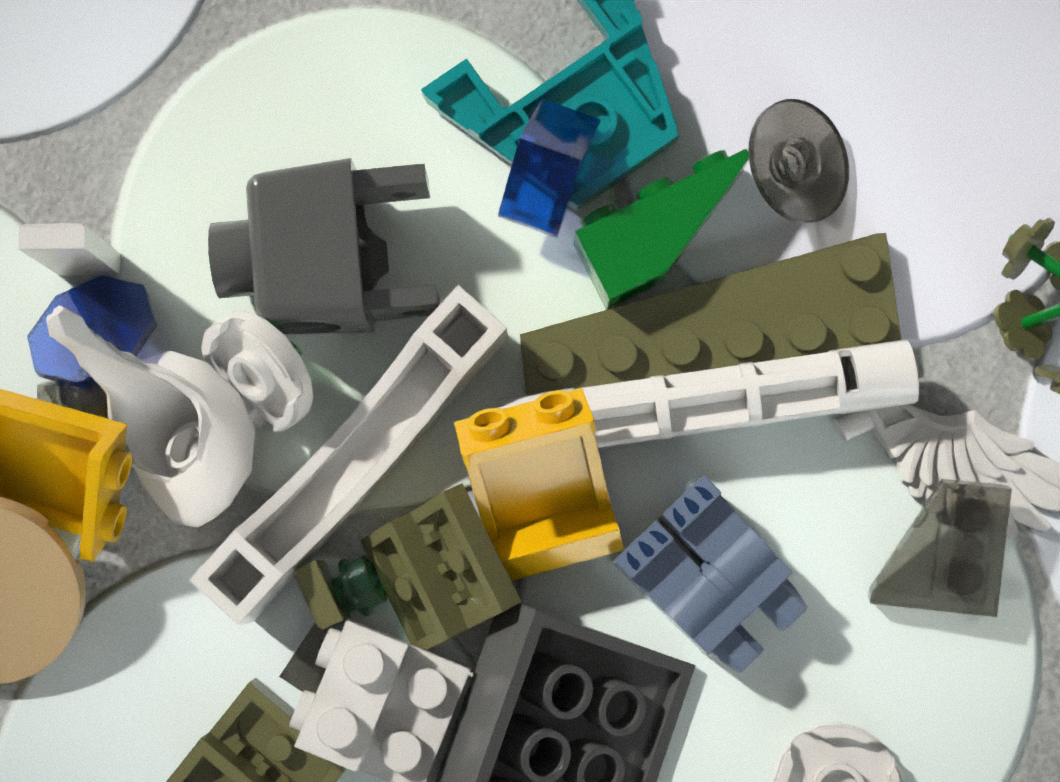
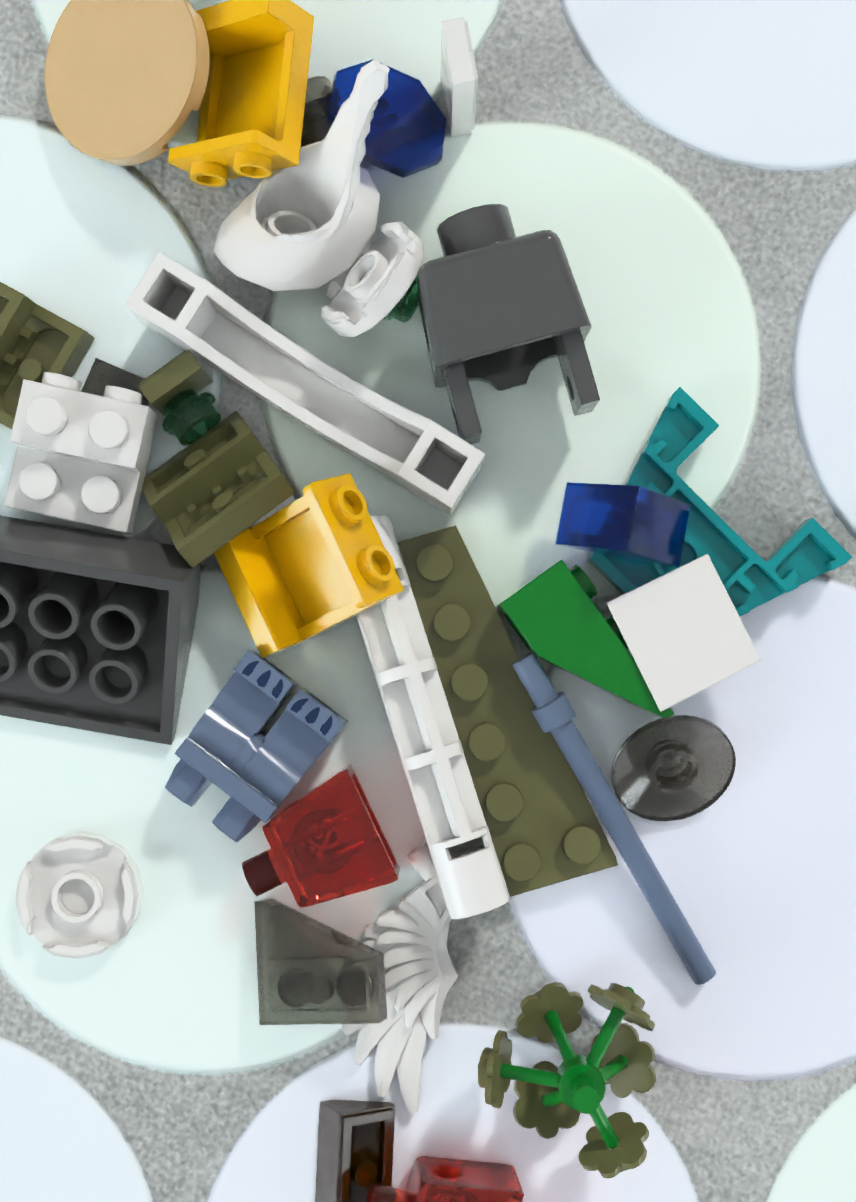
camera: 85 degrees right, 5 degrees up
none -> clear red torso [242,763,400,908]
none -> sand blue bar [512,652,716,985]
none -> white sticker [606,554,761,712]

